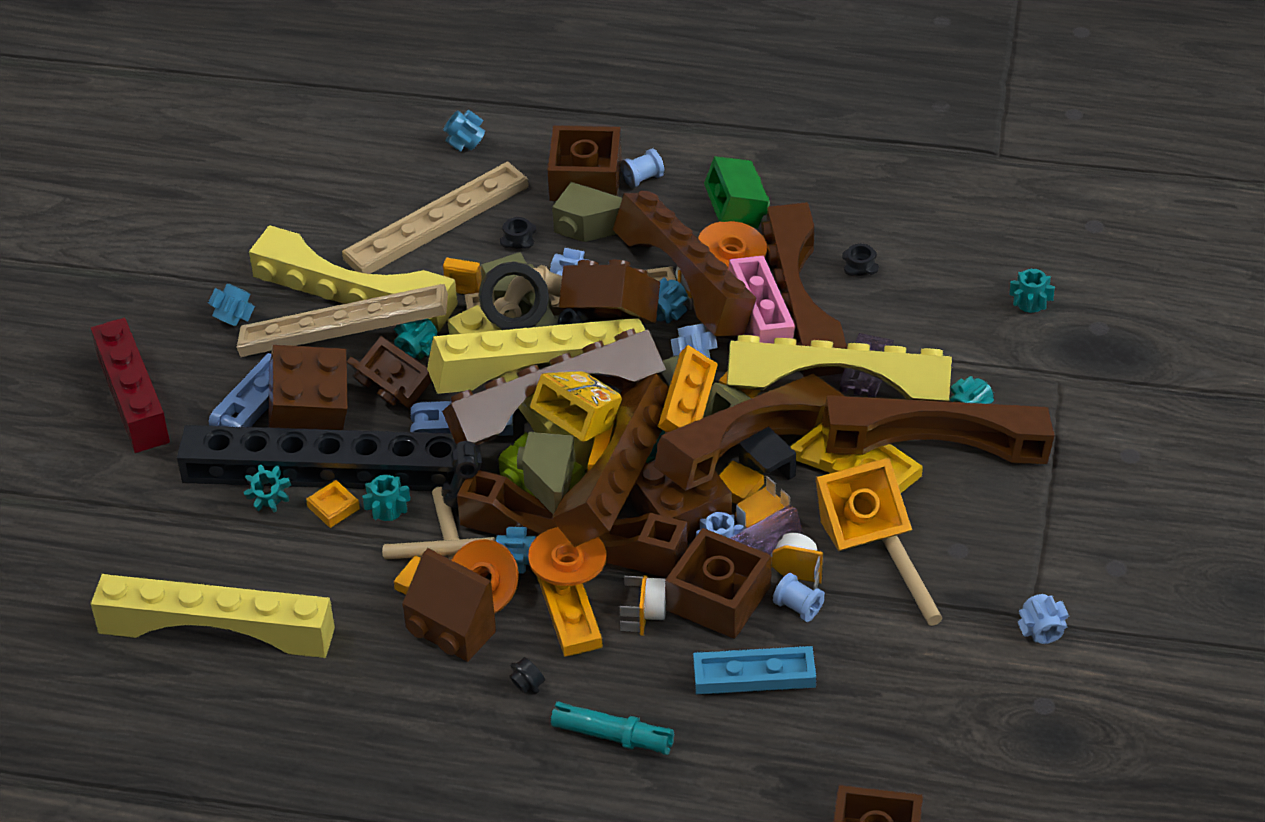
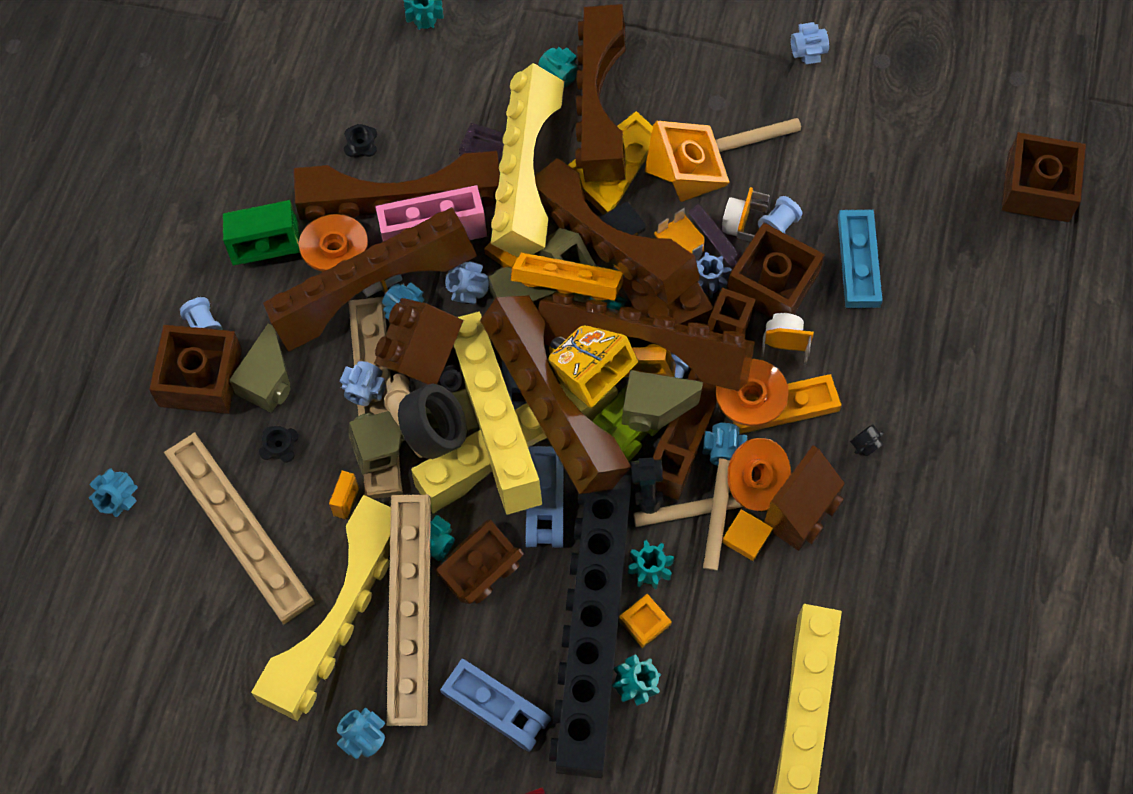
camera: 90 degrees left, 20 degrees up
reddish brown brick [269,345,348,430] -> none
teal pin [551,701,674,755] -> none

